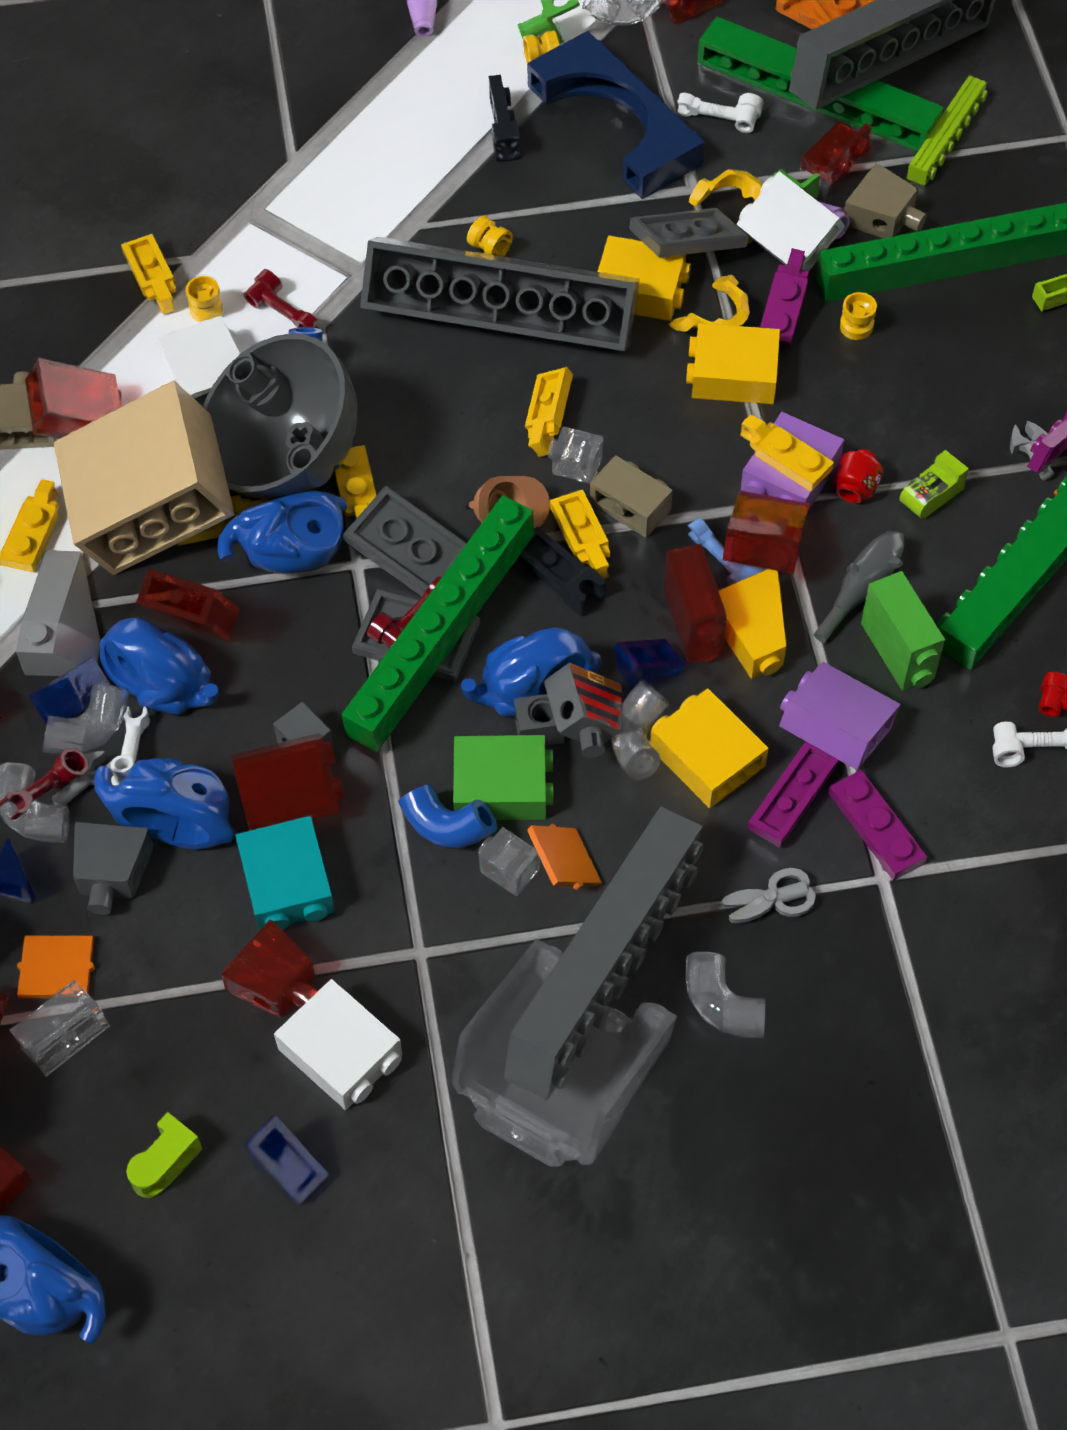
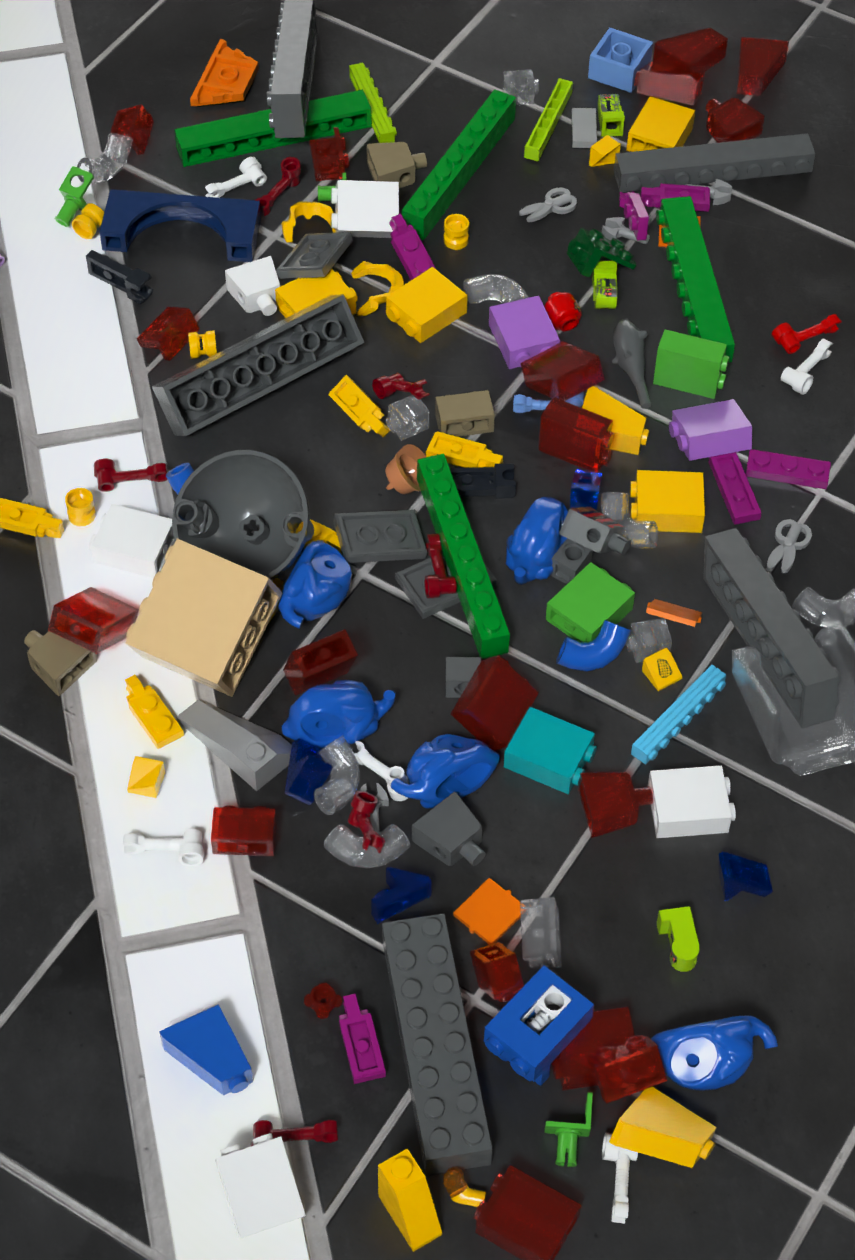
camera: 50 degrees left, 5 degrees down
yellow hinge [740,414,834,491] -> none
none -> clear red bracket [137,307,200,361]
none -> white torso [225,256,280,316]
none -> dark red brick [255,157,301,216]
none -> dark red brick [372,373,430,400]
none -> clear cylinder [463,274,529,304]
none -> light grey piece [519,187,577,222]
none -> dark green bracket [567,227,637,277]
none -> medium azure piece [631,665,726,765]
none -> yellow slope [642,647,682,691]

